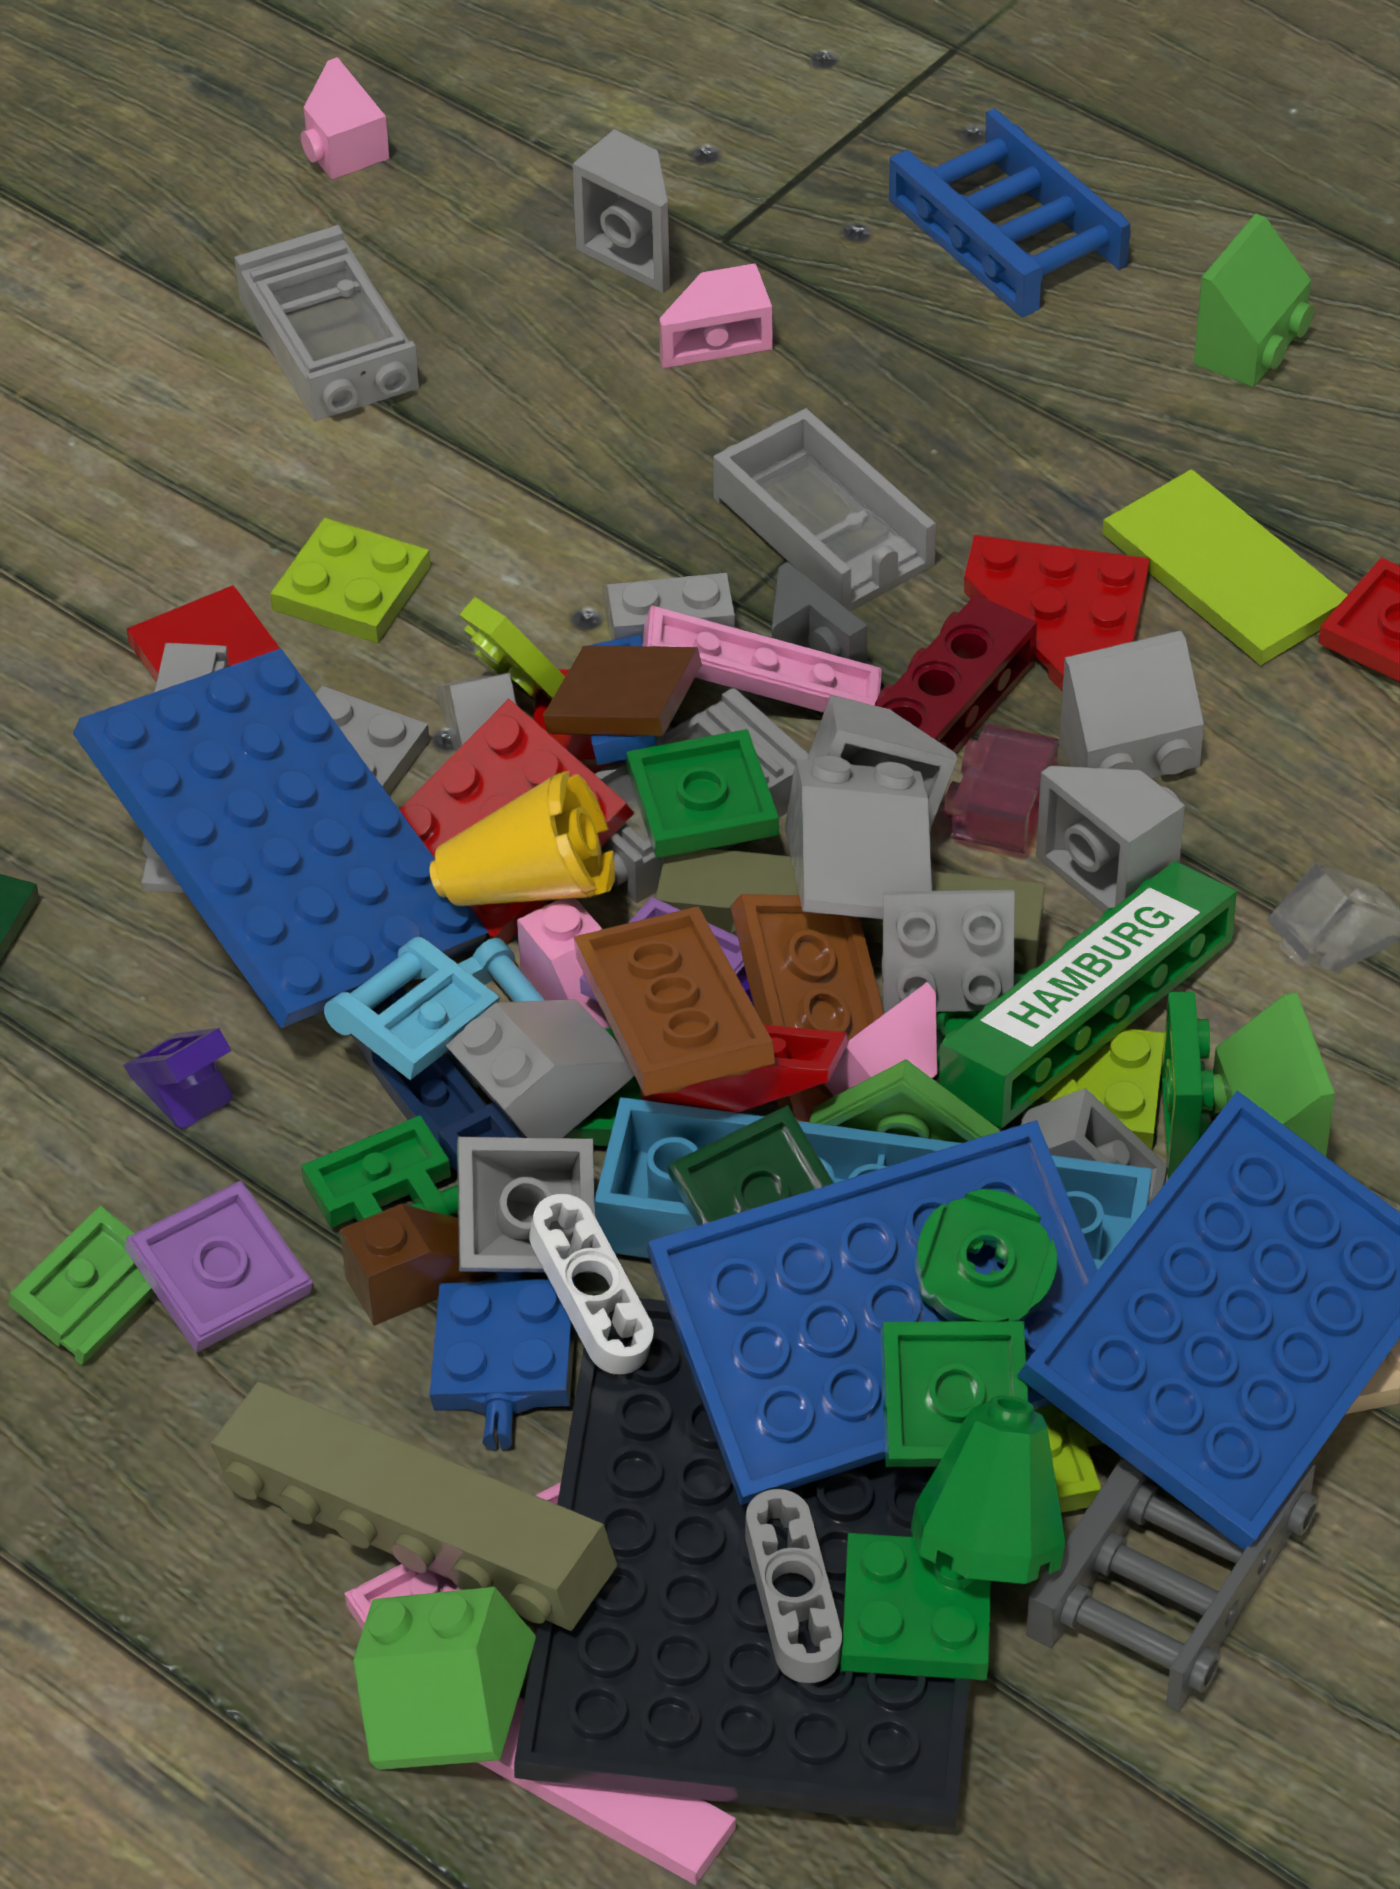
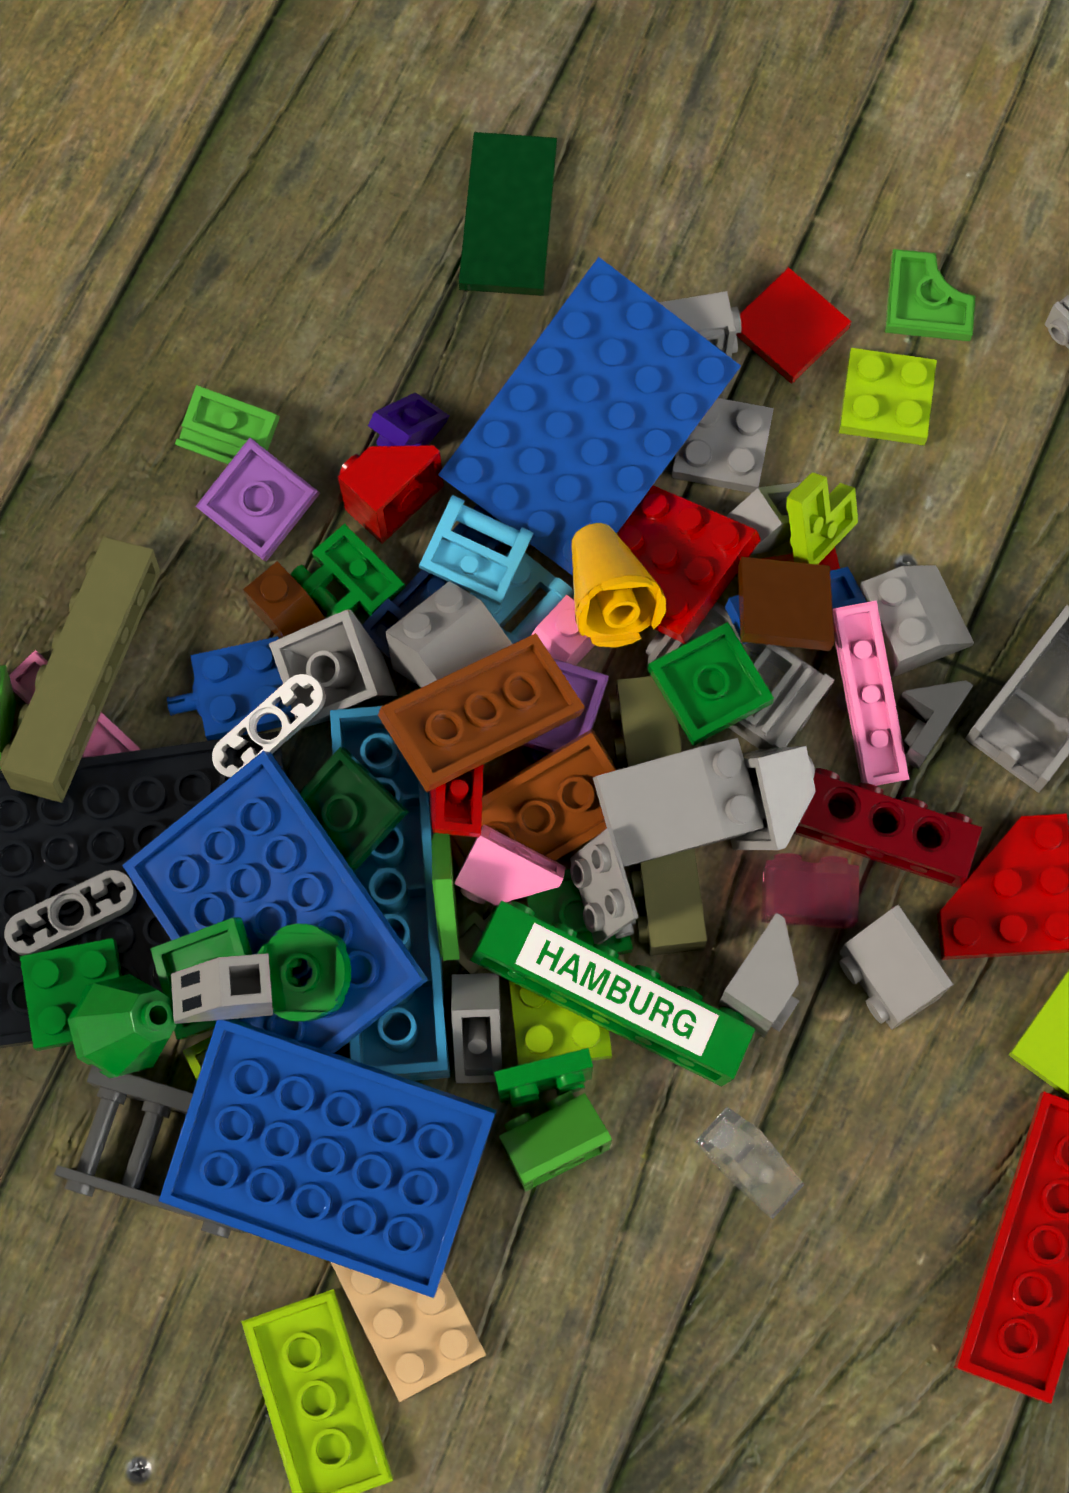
camera: 75 degrees right, 25 degrees up
none -> light grey slope [171,953,273,1024]
none -> red slope [338,445,444,544]
none -> bright green tile [885,249,975,342]

